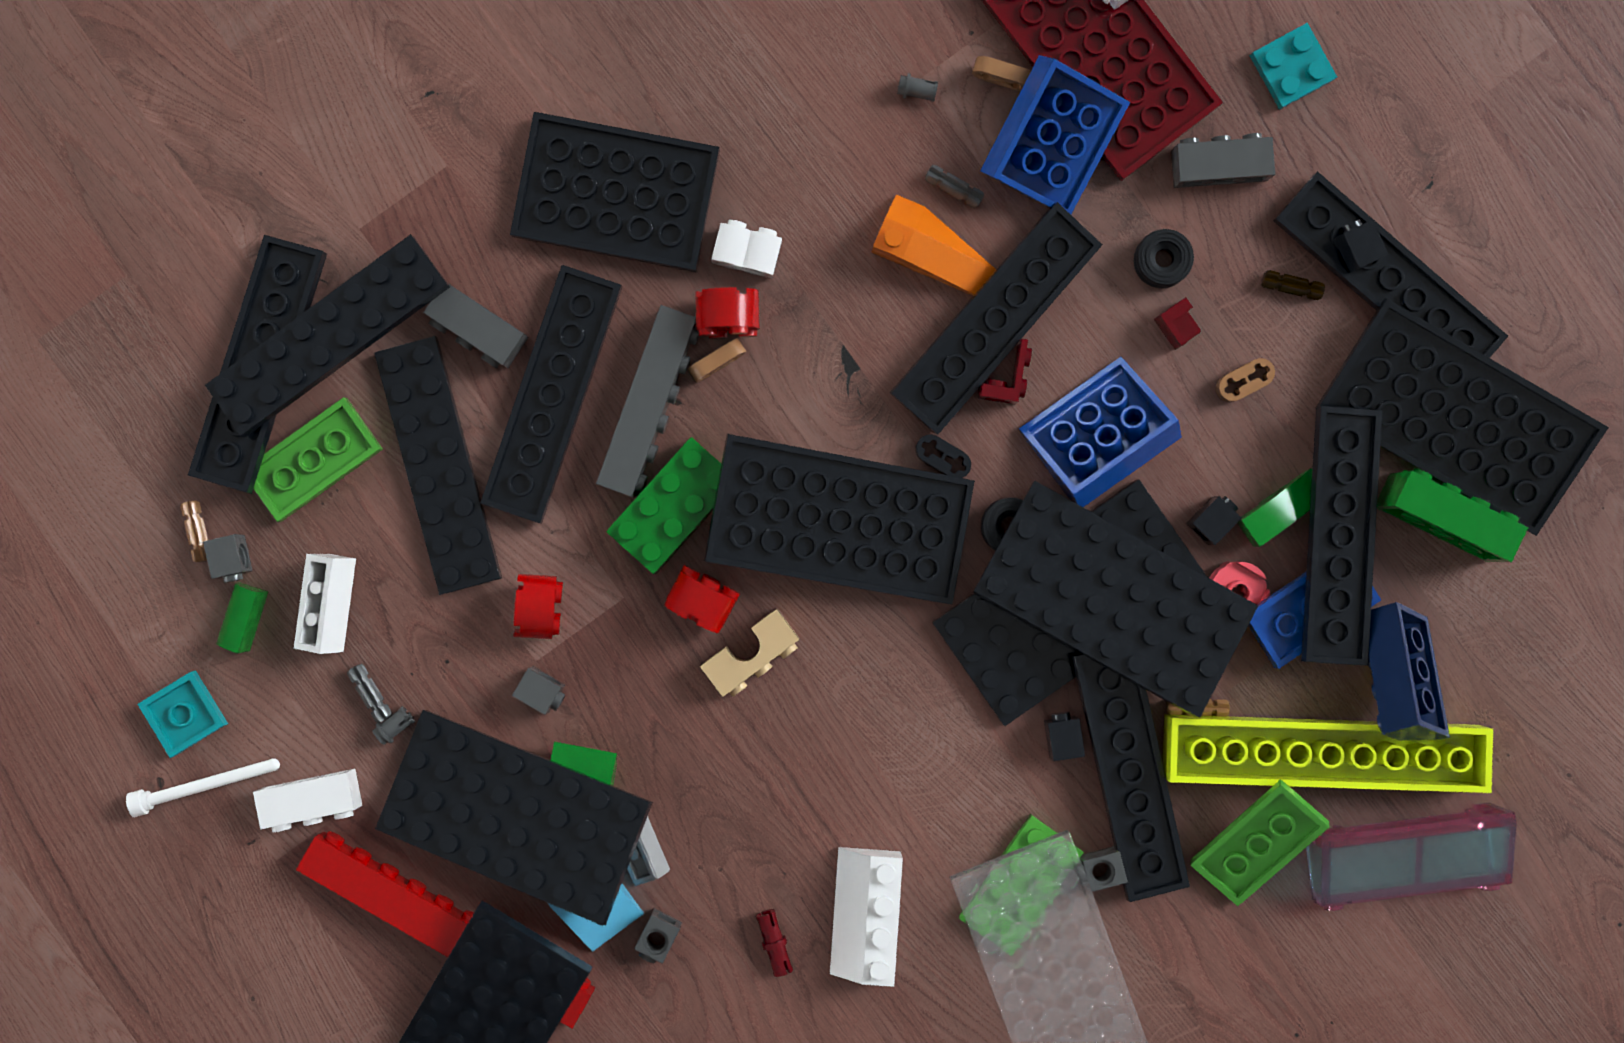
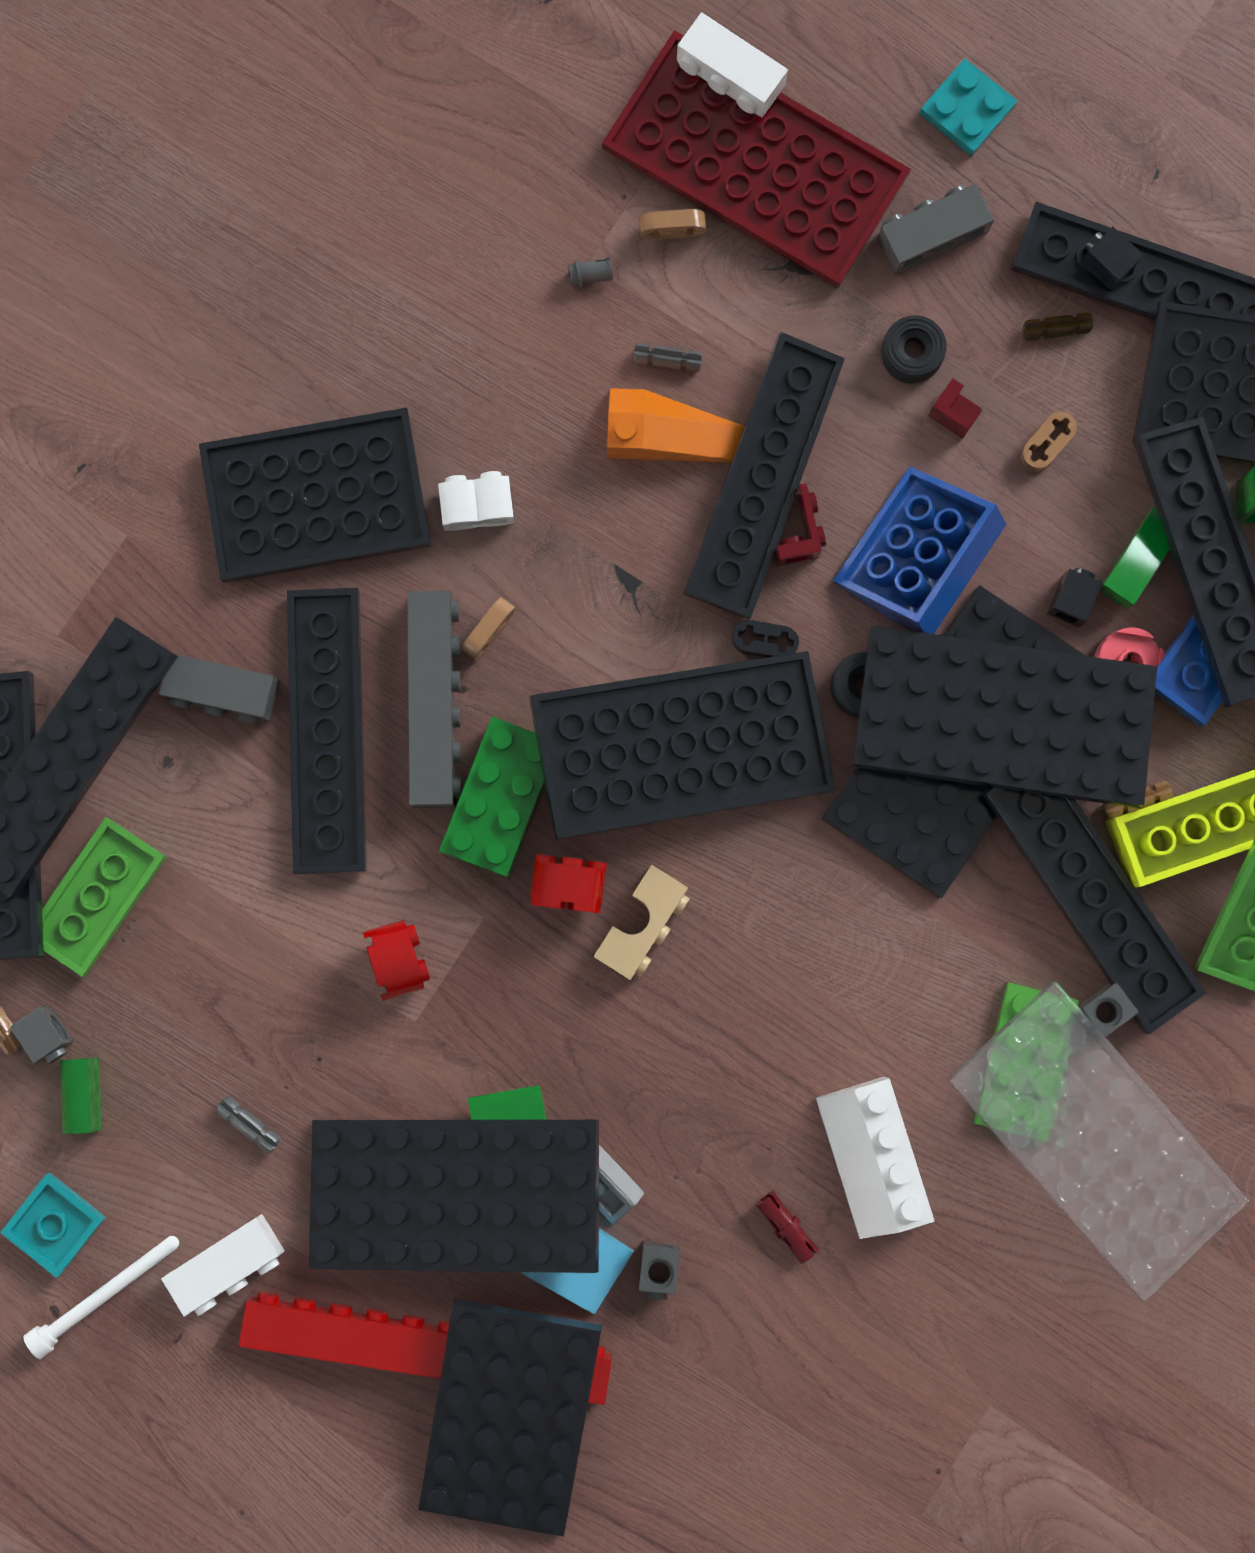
camera: 20 degrees left, 5 degrees down
white brick [294,554,356,654] -> none
dark grey pin [372,706,415,745] -> none
black plate [374,336,502,595] -> none
dark grey brick [512,666,566,715] -> none
red brick [695,287,760,339] -> none
blue slope [980,55,1130,214] -> none
black brick [1044,712,1085,761] -> none

